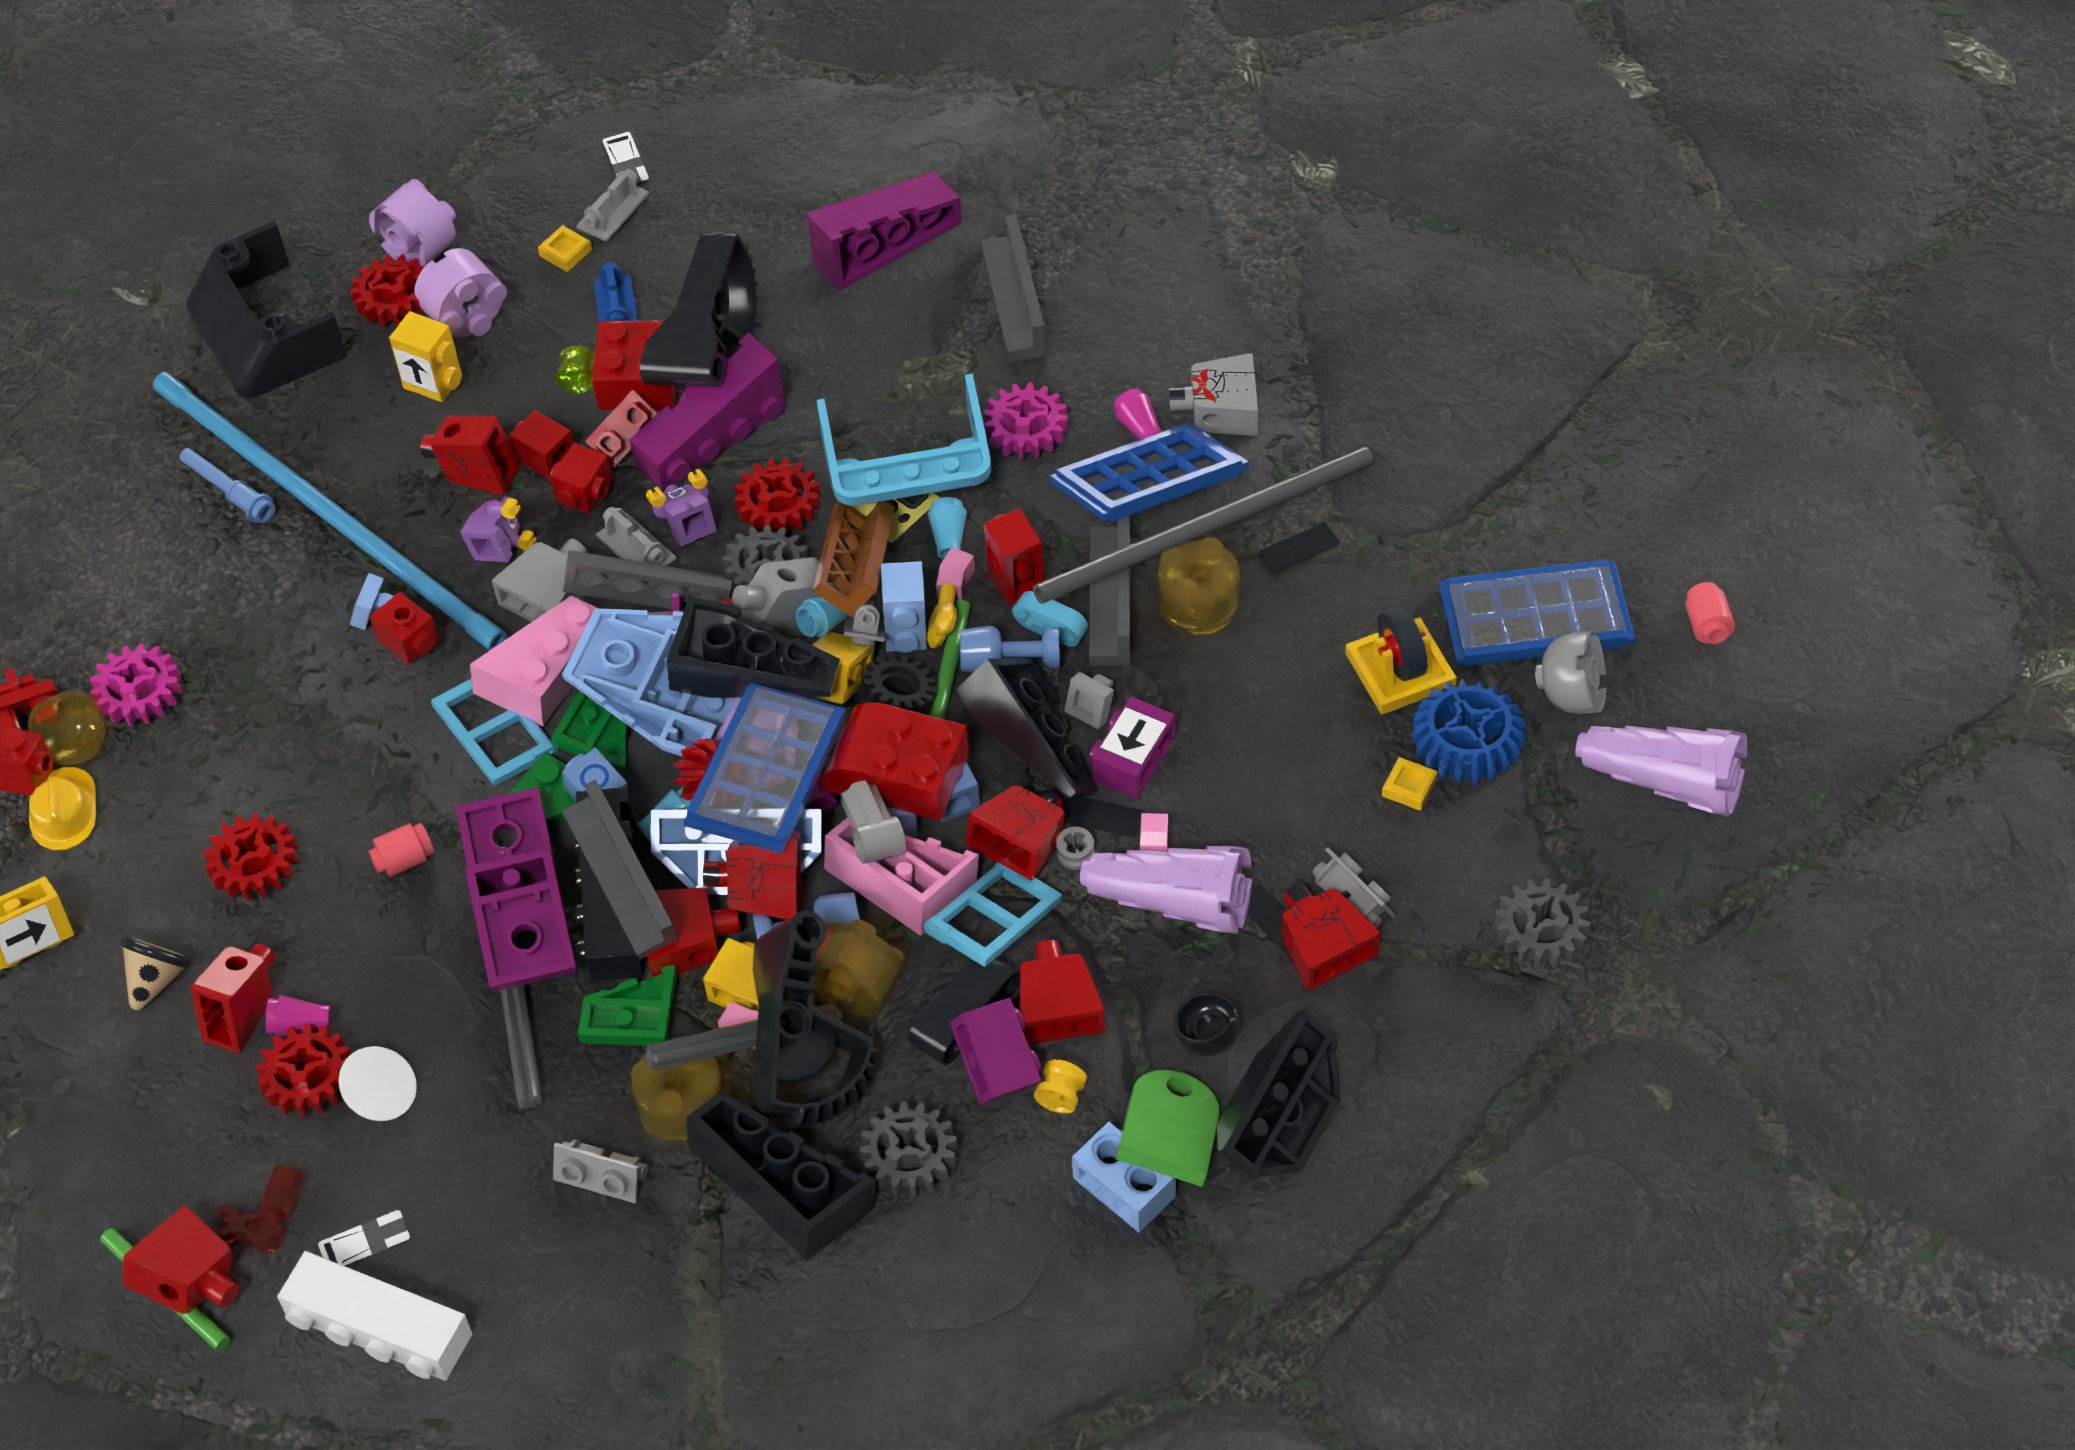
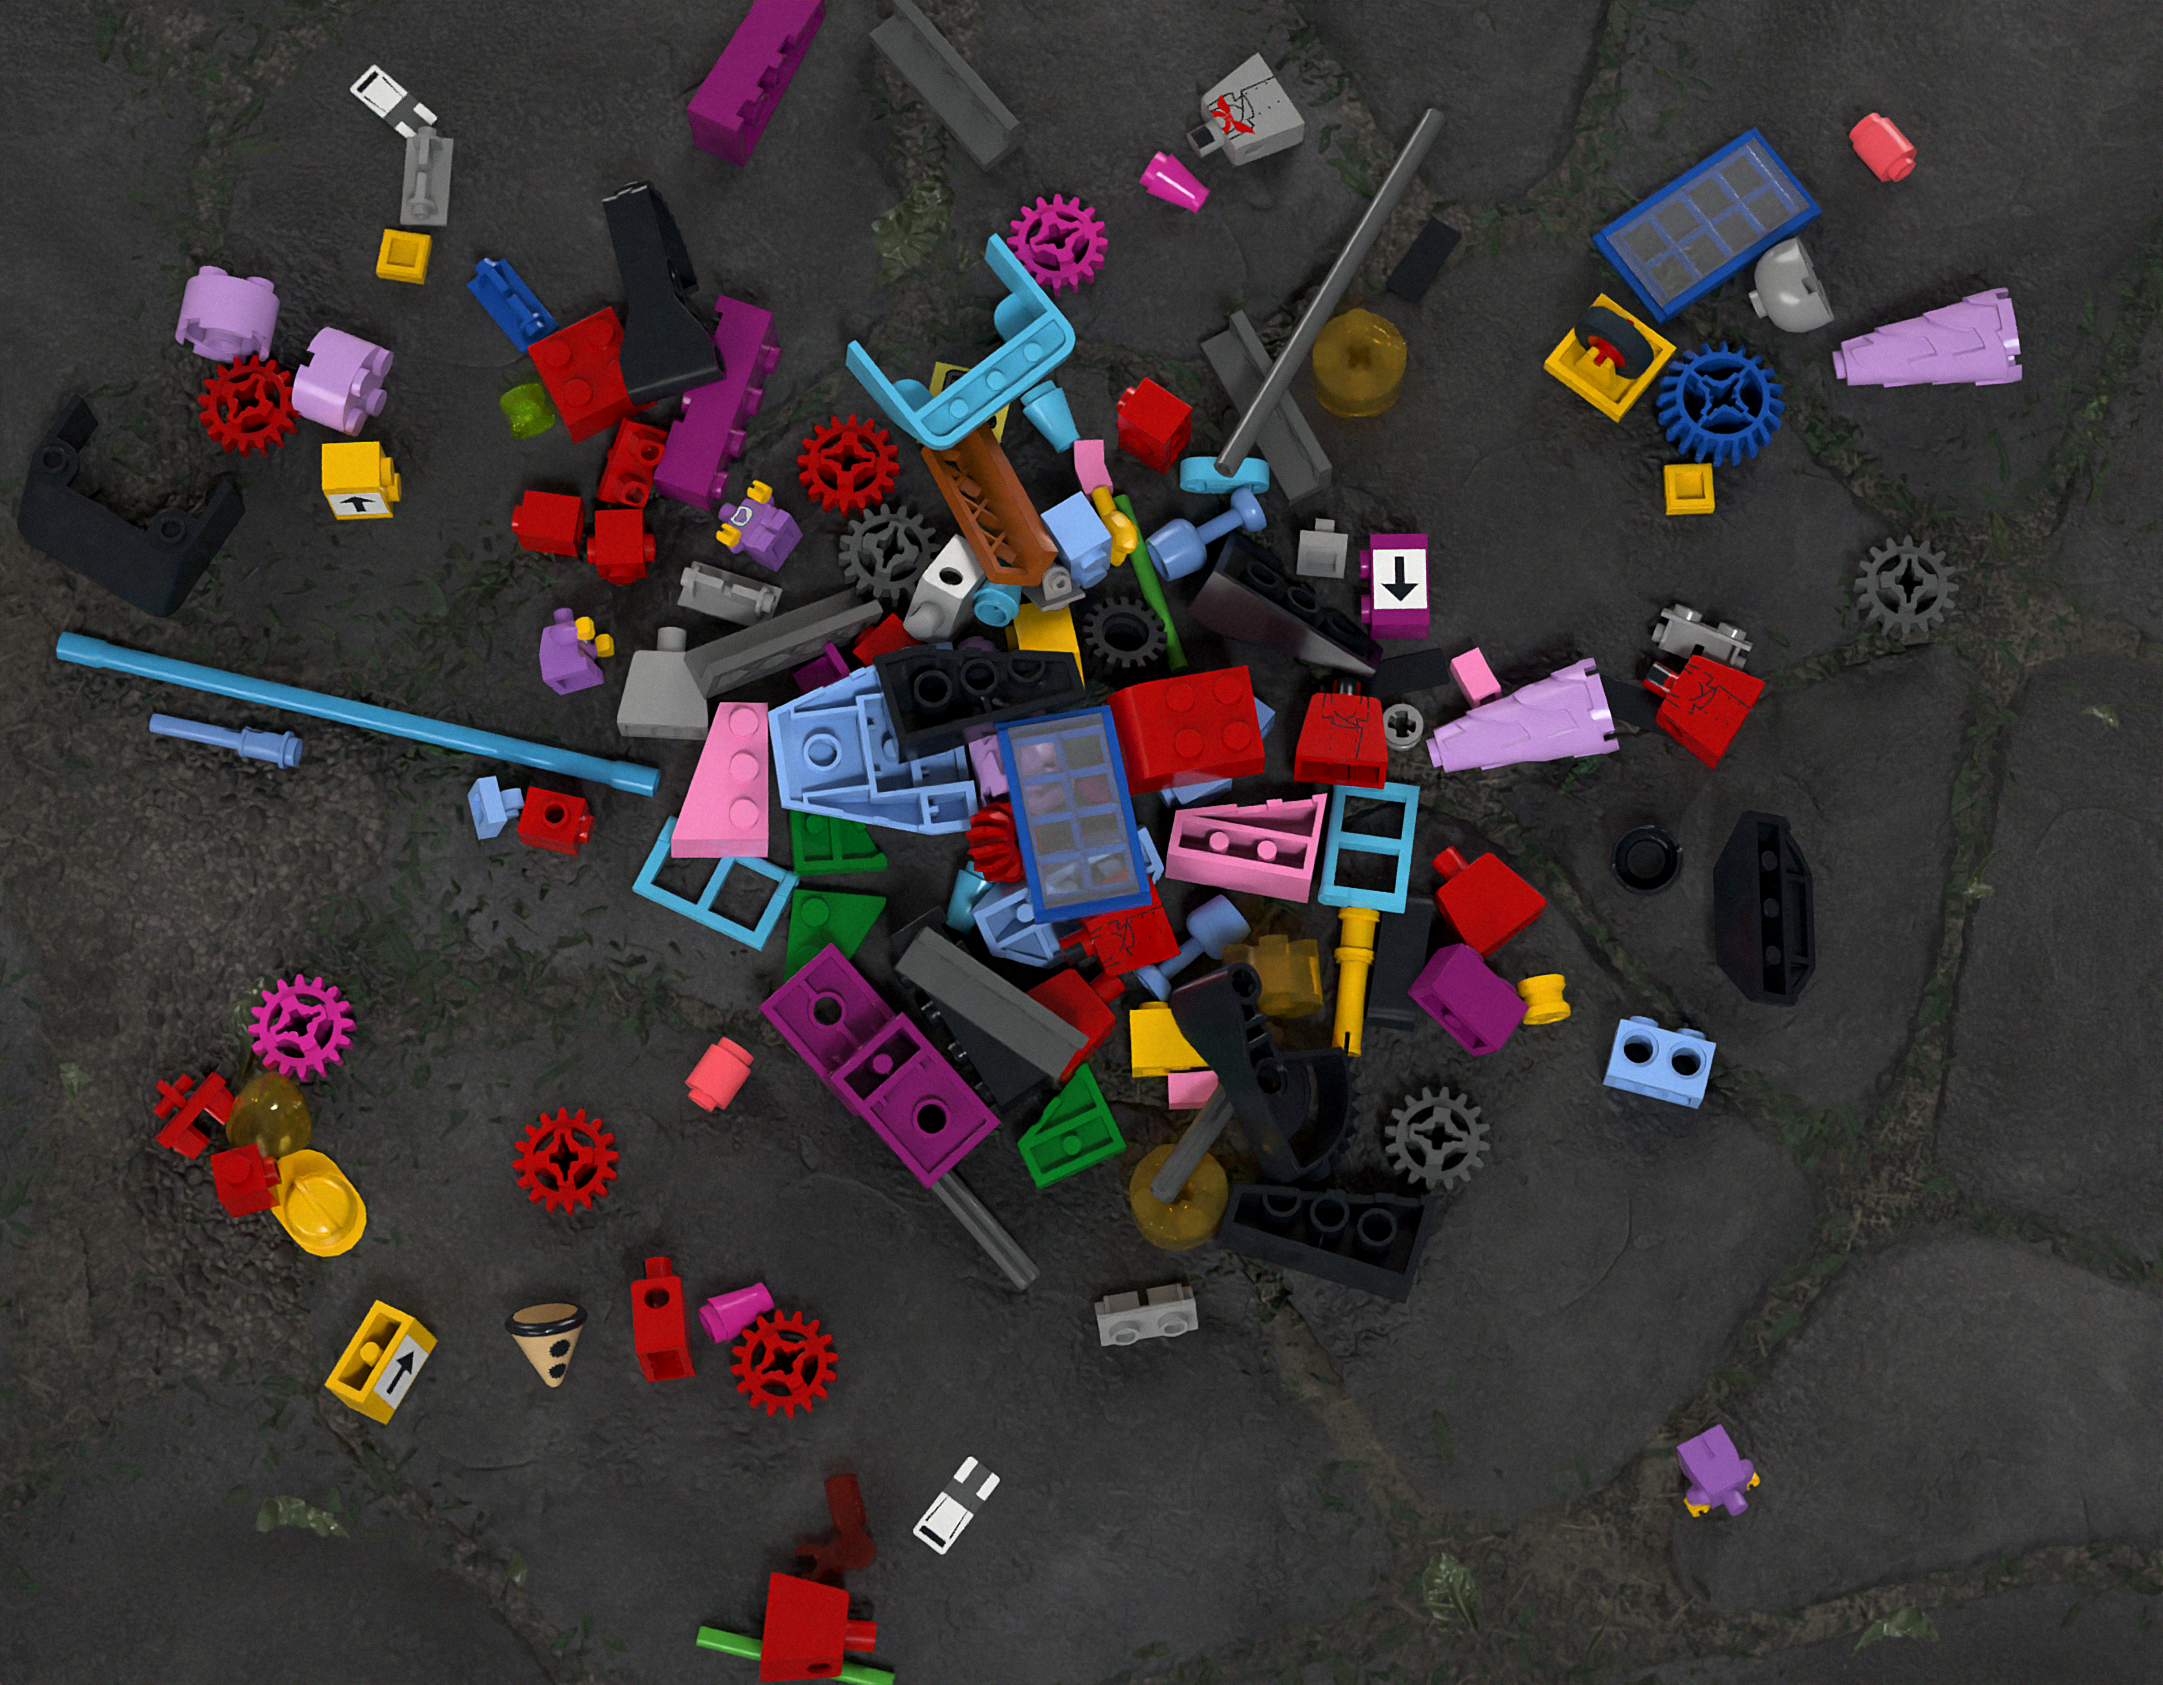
camera: 30 degrees left, 20 degrees up
white brick [277,1251,472,1381] -> none
white sticker [339,1046,417,1121] -> none
red torso [420,416,521,495] -> none
medium blue brick [562,747,628,802] -> none
light grey piece [841,780,906,864] -> none
blue piece [1050,423,1249,522] -> none
bright green tile [1115,1070,1219,1187] -> none
none -> yellow pin [1330,907,1382,1057]

